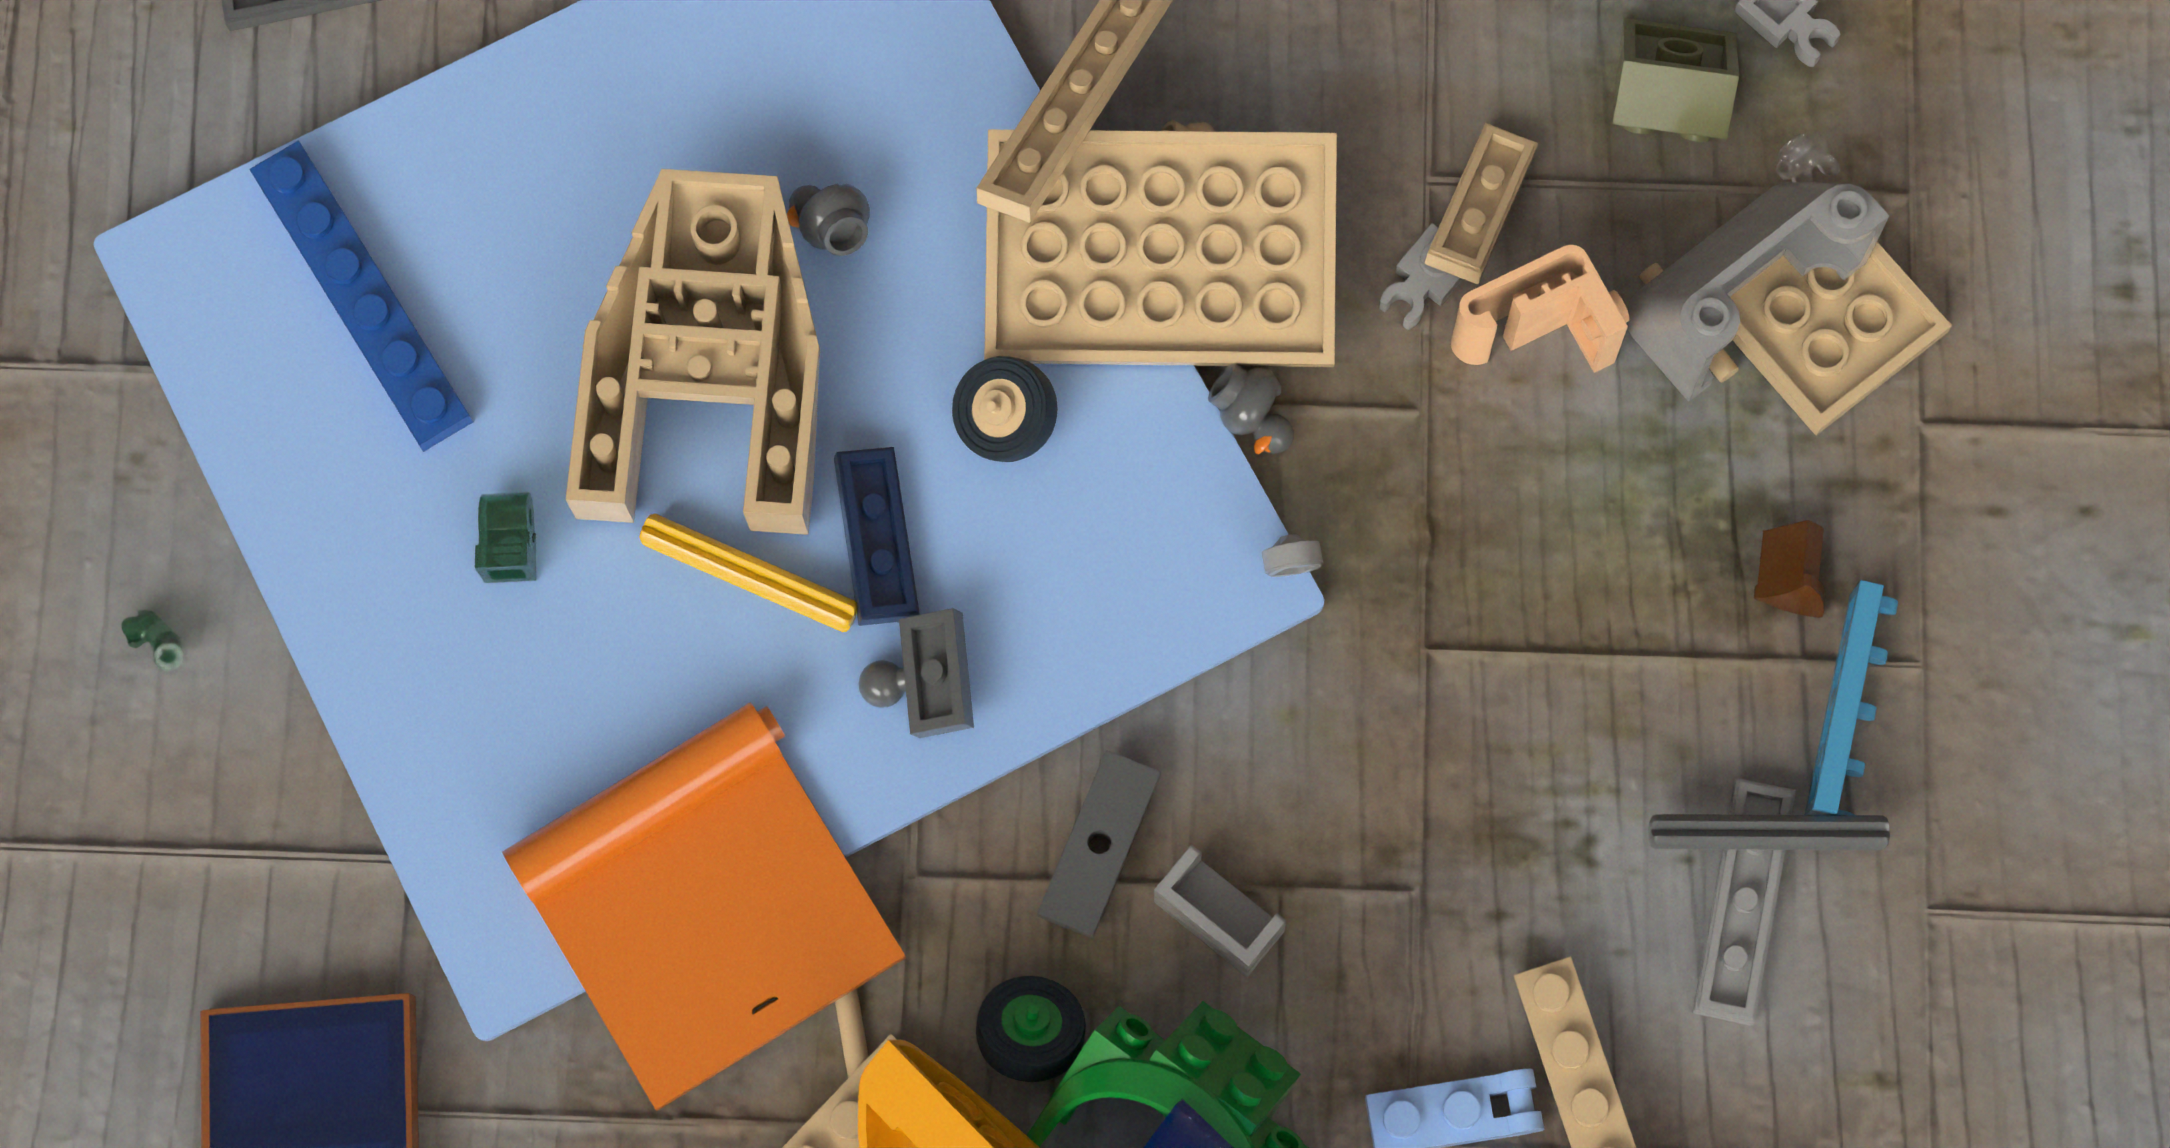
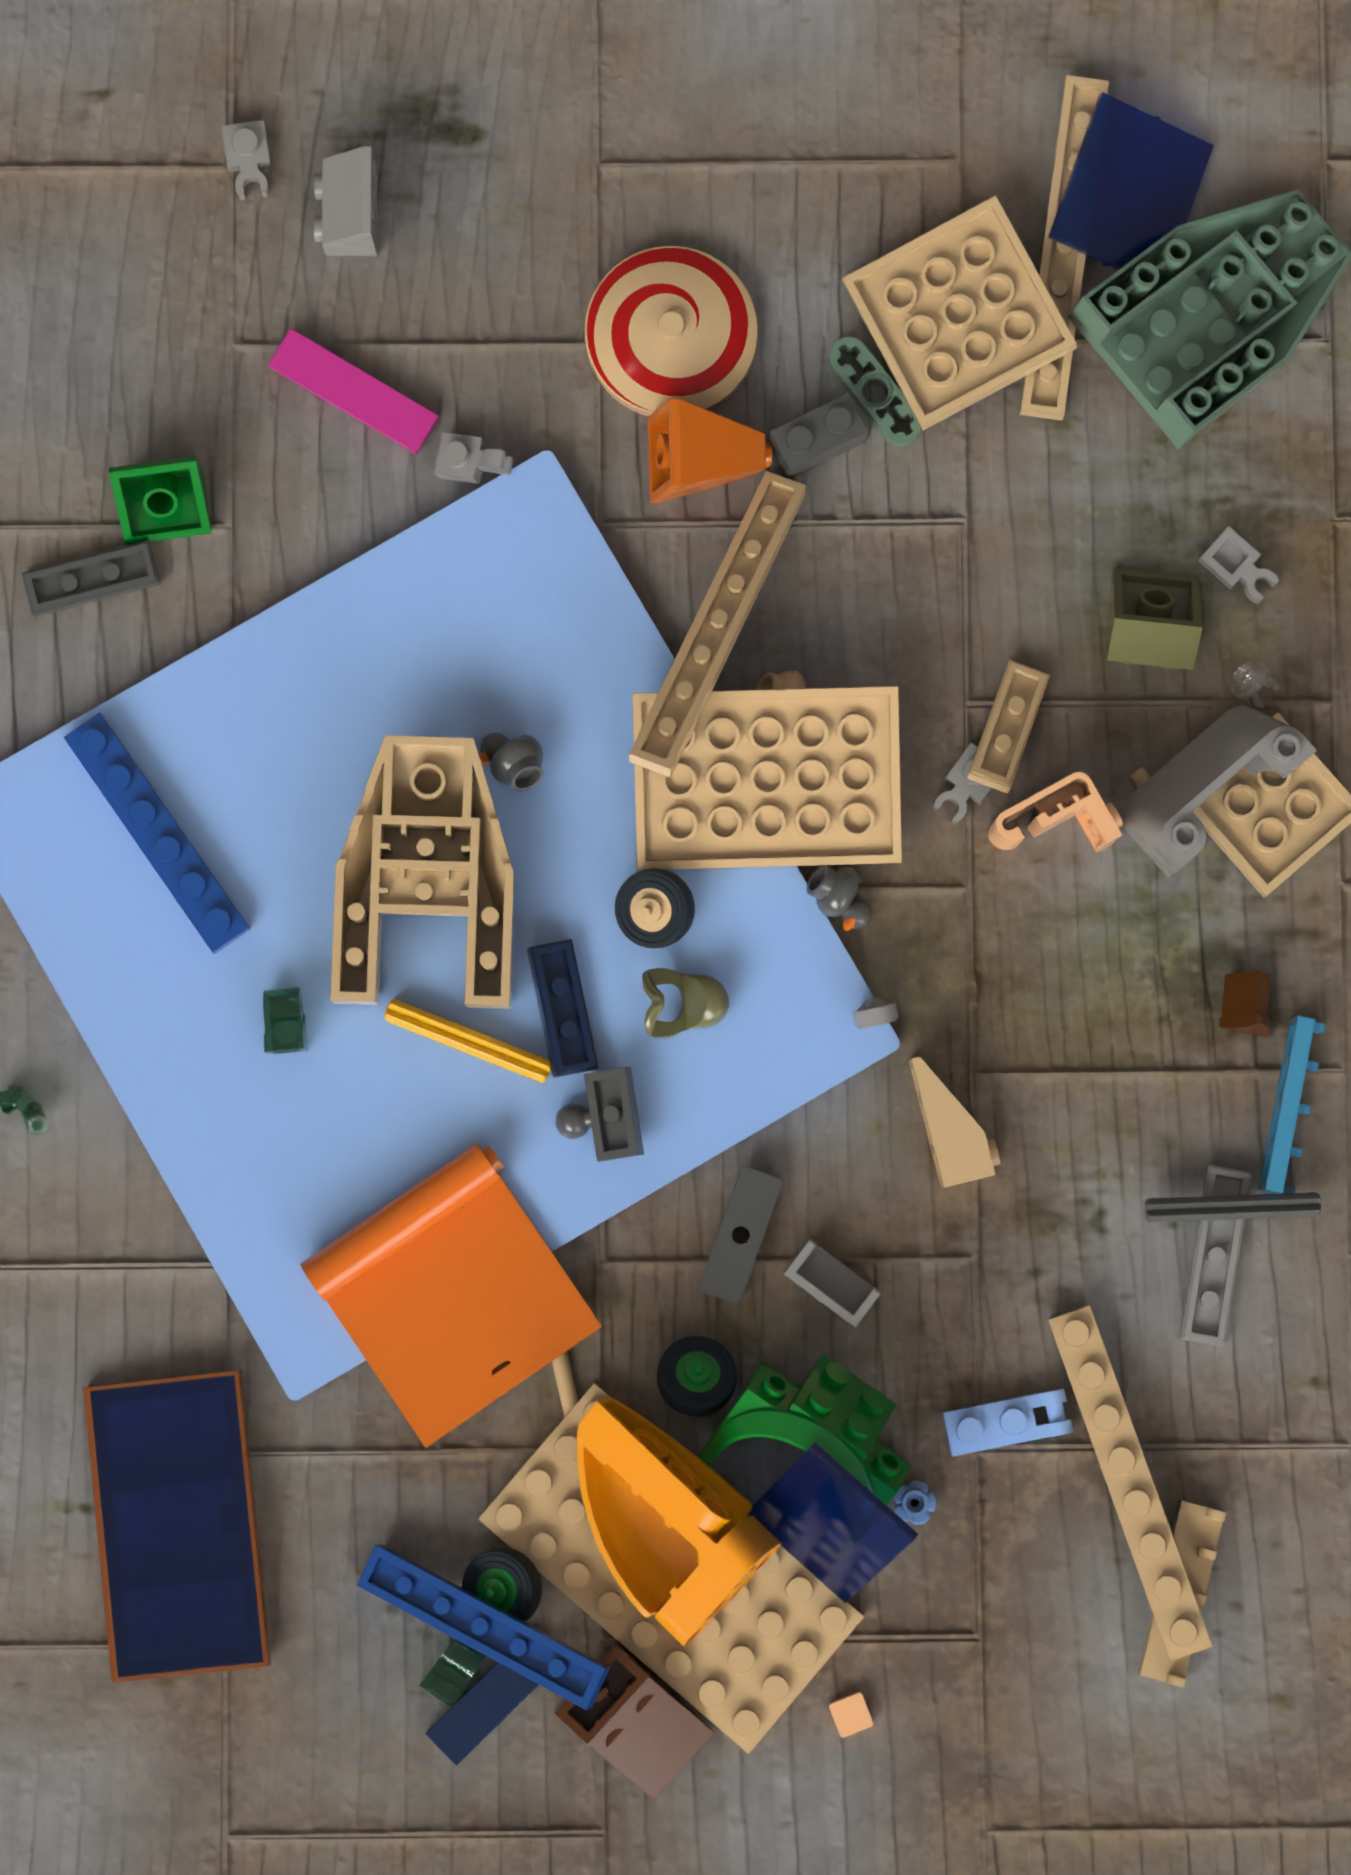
camera: 10 degrees left, 10 degrees up
none -> olive piece [642,968,729,1038]
none -> tan slope [909,1056,1000,1189]

